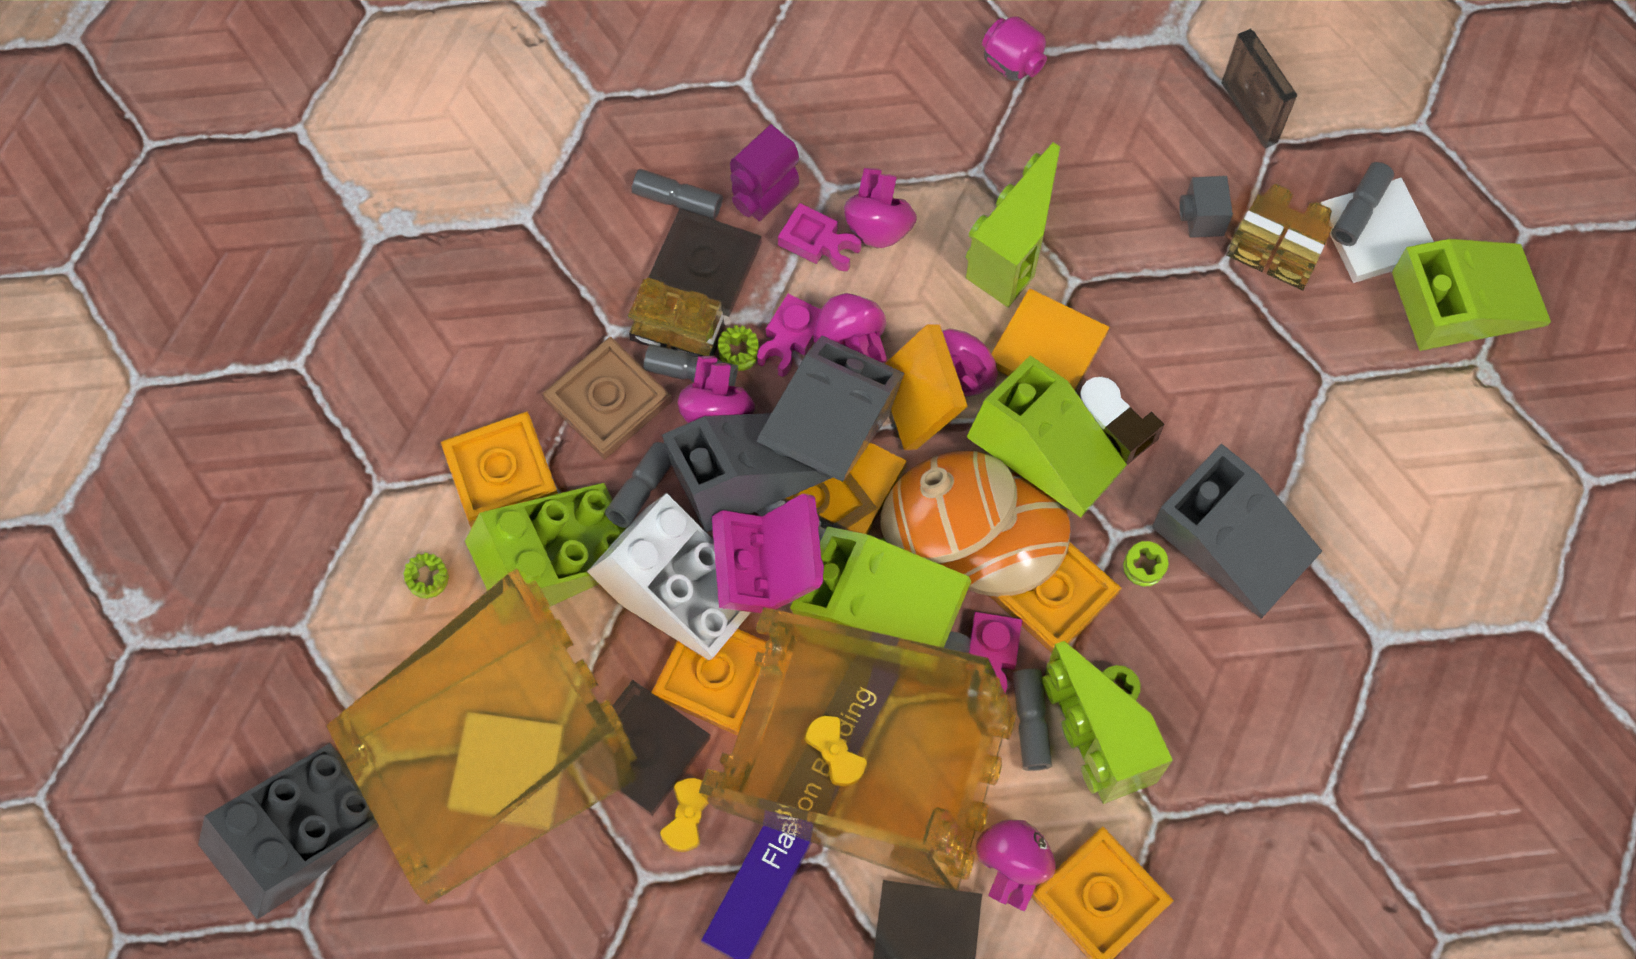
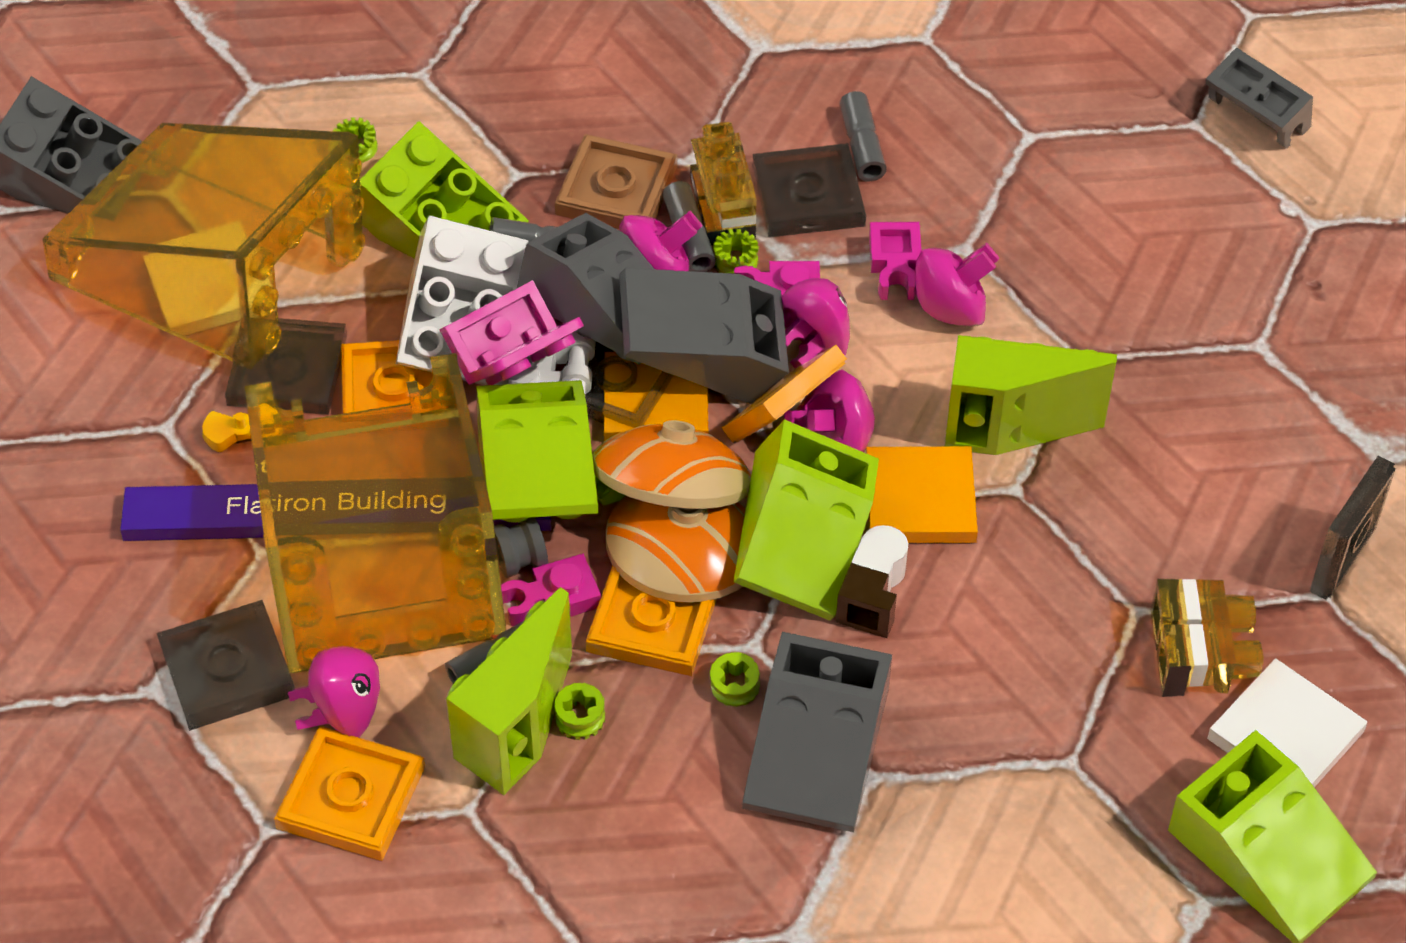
camera: 60 degrees right, 15 degrees down
light orange tile [441,411,558,528] -> none
magenta brick [730,124,799,221] -> none
yellow piece [804,716,867,786] -> none
dark pink head [982,16,1047,81] -> none
dark grey plate [1179,176,1233,238] -> none
dark grey piece [1331,162,1395,246] -> none

